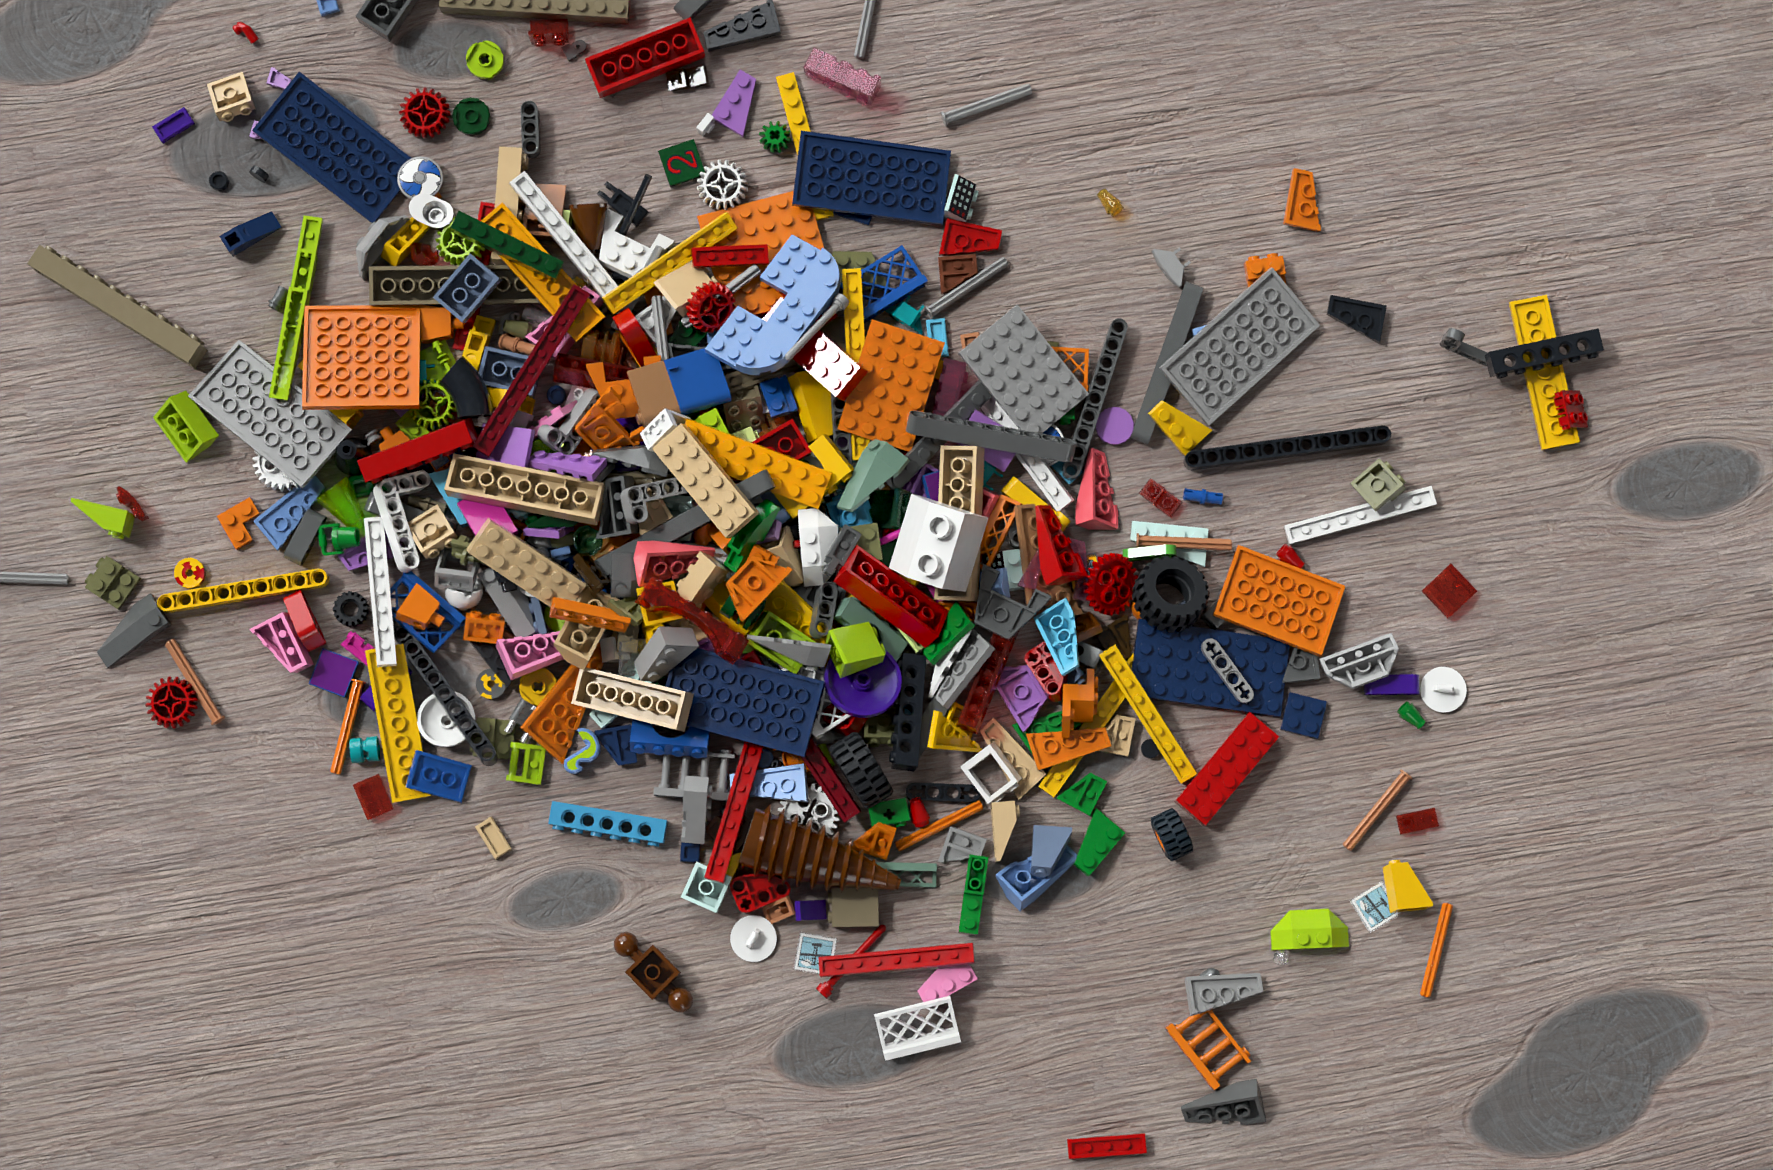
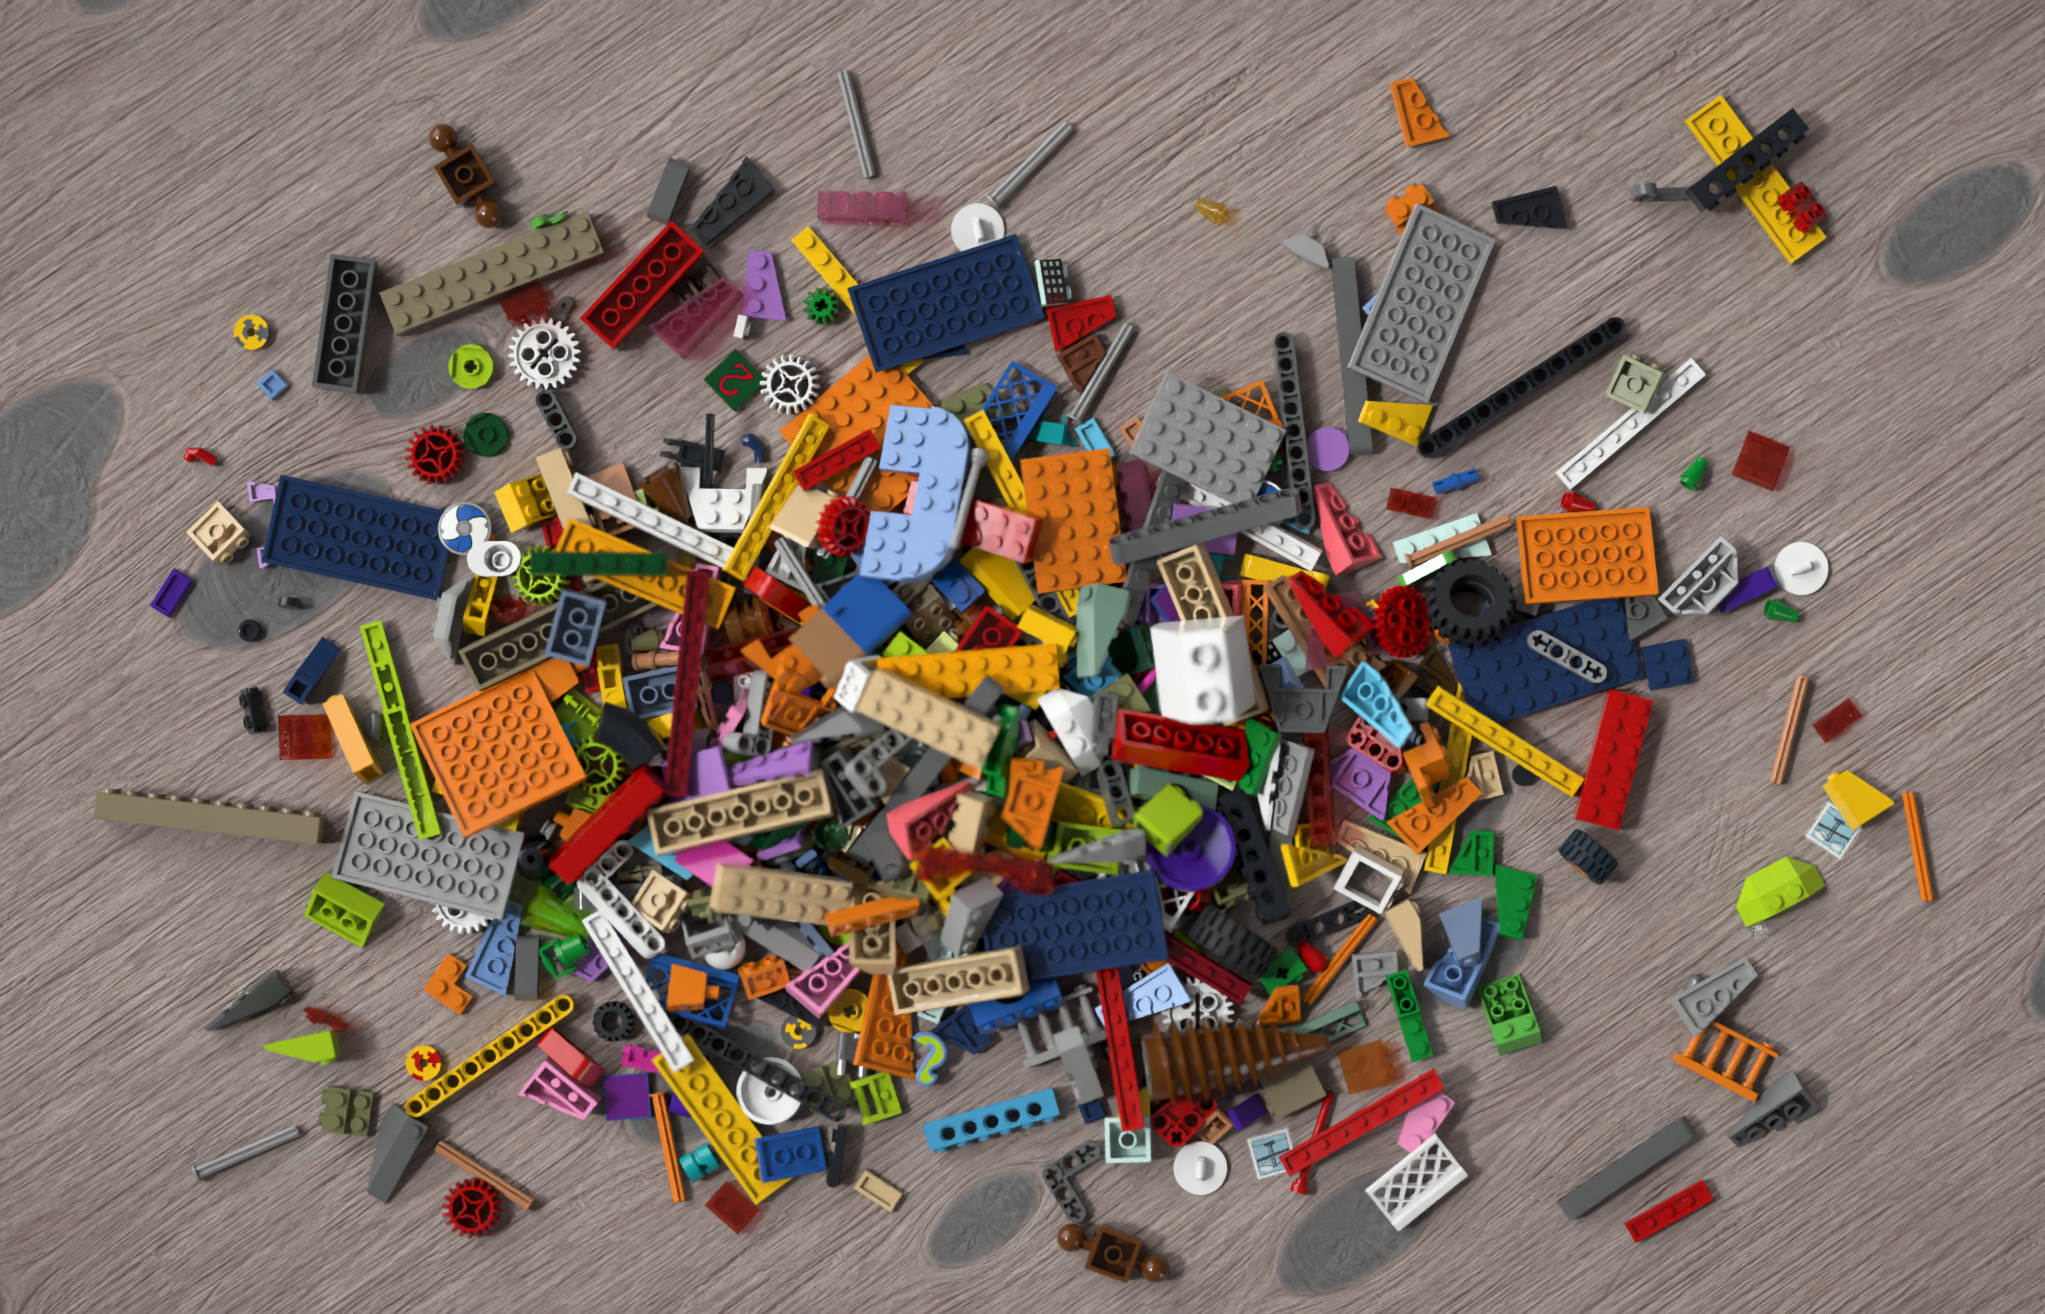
camera: 25 degrees left, 5 degrees up
none -> dark grey wedge [204,970,293,1031]
none -> black hinge [239,687,268,734]
none -> clear red bracket [278,714,331,760]
none -> light orange slope [323,694,385,784]
none -> yellow slope [494,473,558,533]
none -> white gear [508,317,581,390]
none -> clear pink wedge [648,276,744,361]
none -> nougat pin [697,664,719,731]
none -> dark blue arm [741,433,765,463]
none -> black hinge [826,1124,847,1188]
none -> white shield [951,203,1004,251]
none -> dark grey beam [1042,1140,1100,1223]
none -> clear orange plate [1337,1039,1396,1095]
none -> bright green slope [1477,973,1542,1056]
none -> dark grey beam [1557,1115,1697,1221]
none -> green cone [1679,456,1709,491]

